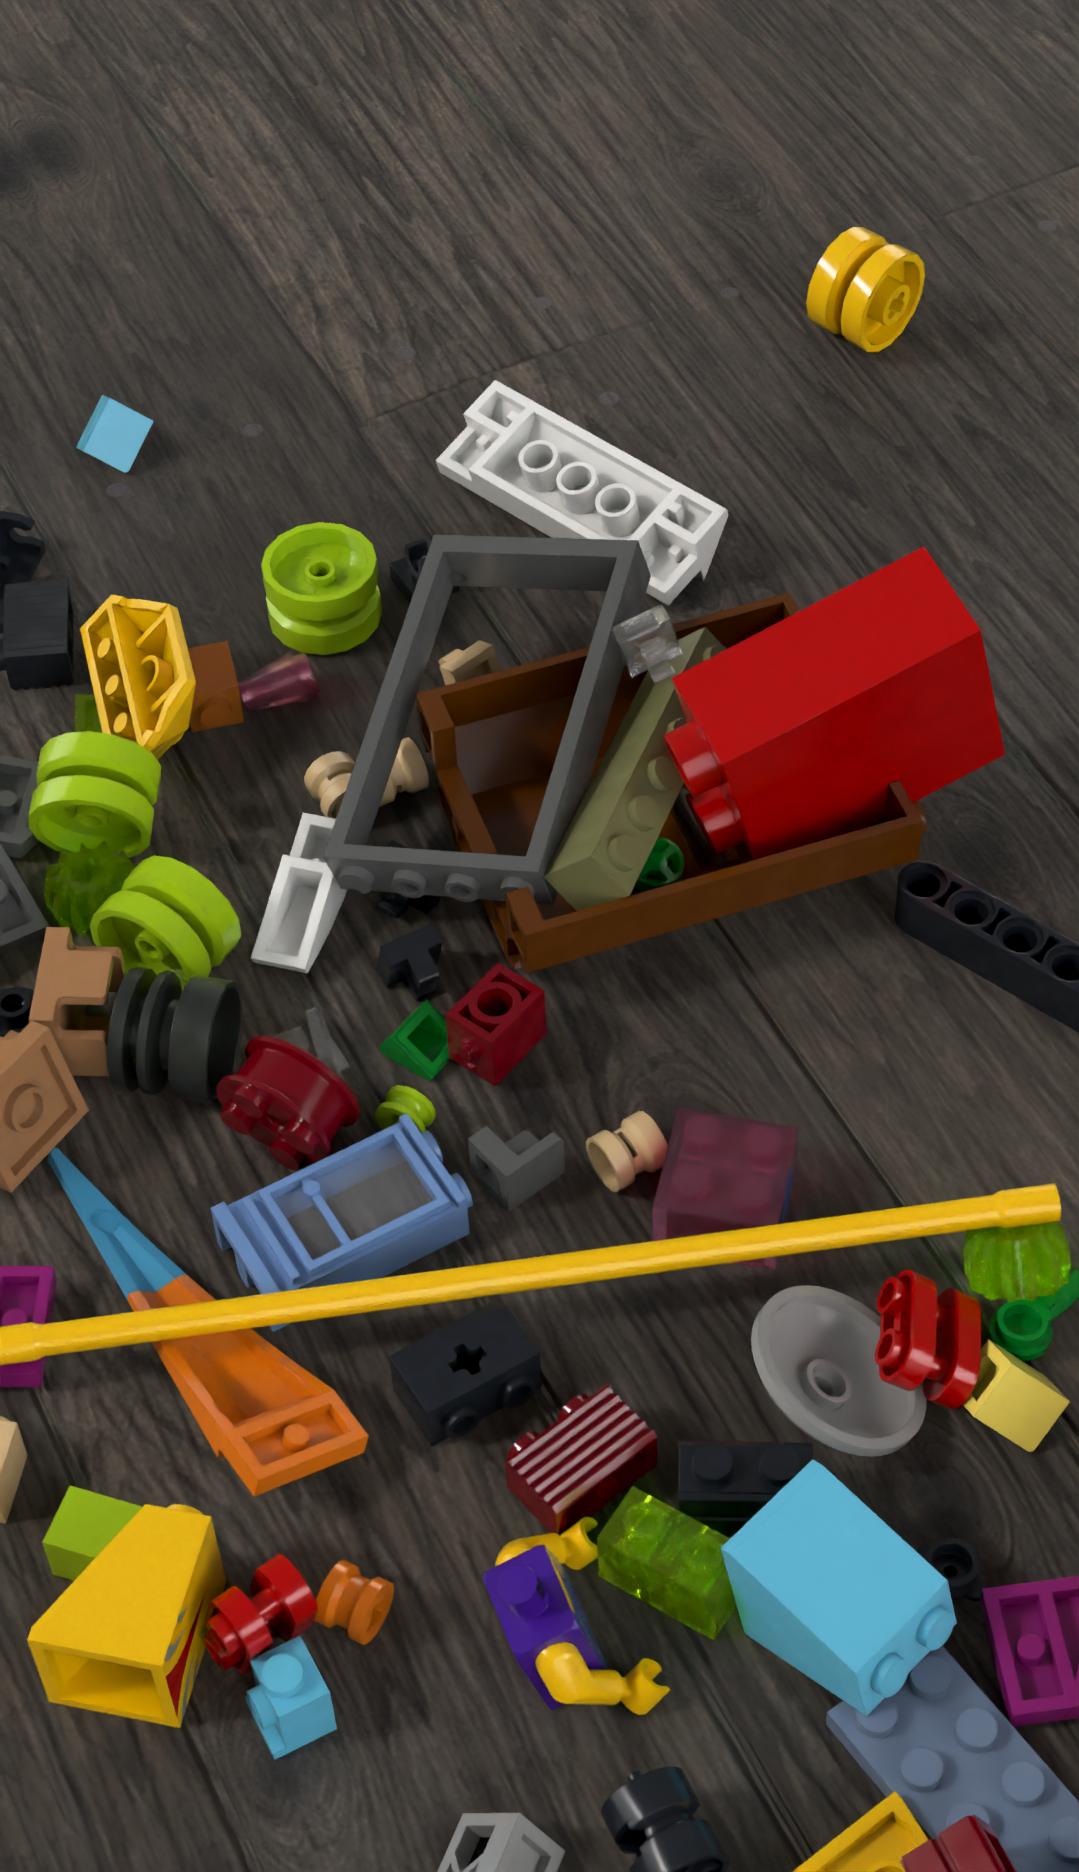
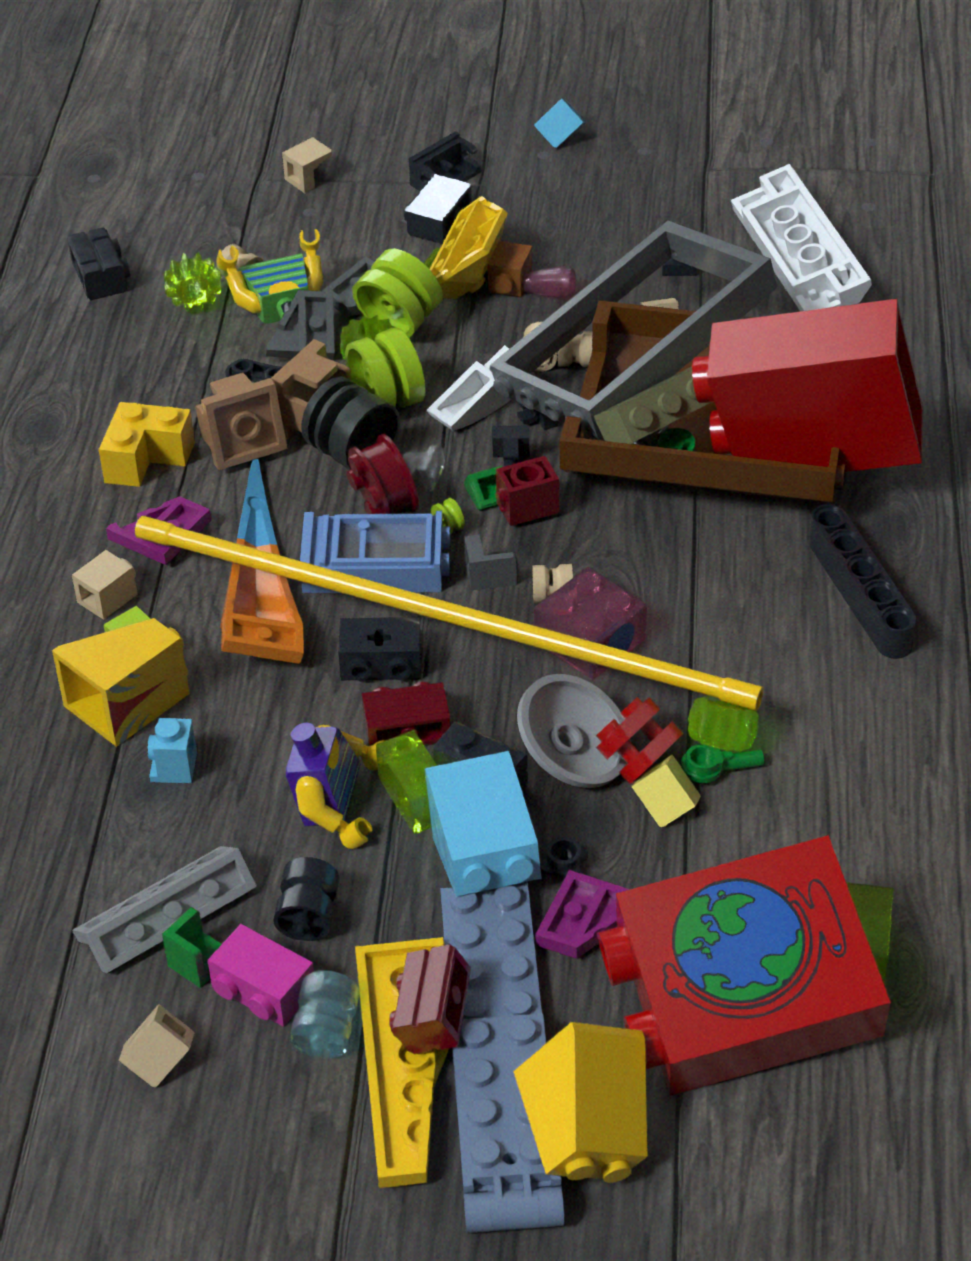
camera: 30 degrees right, 5 degrees down
red brick [202,1553,318,1675] -> none
lime wheel [261,522,382,655] -> none
orange wheel [314,1559,394,1645] -> none
clear tile [611,604,682,683] -> none

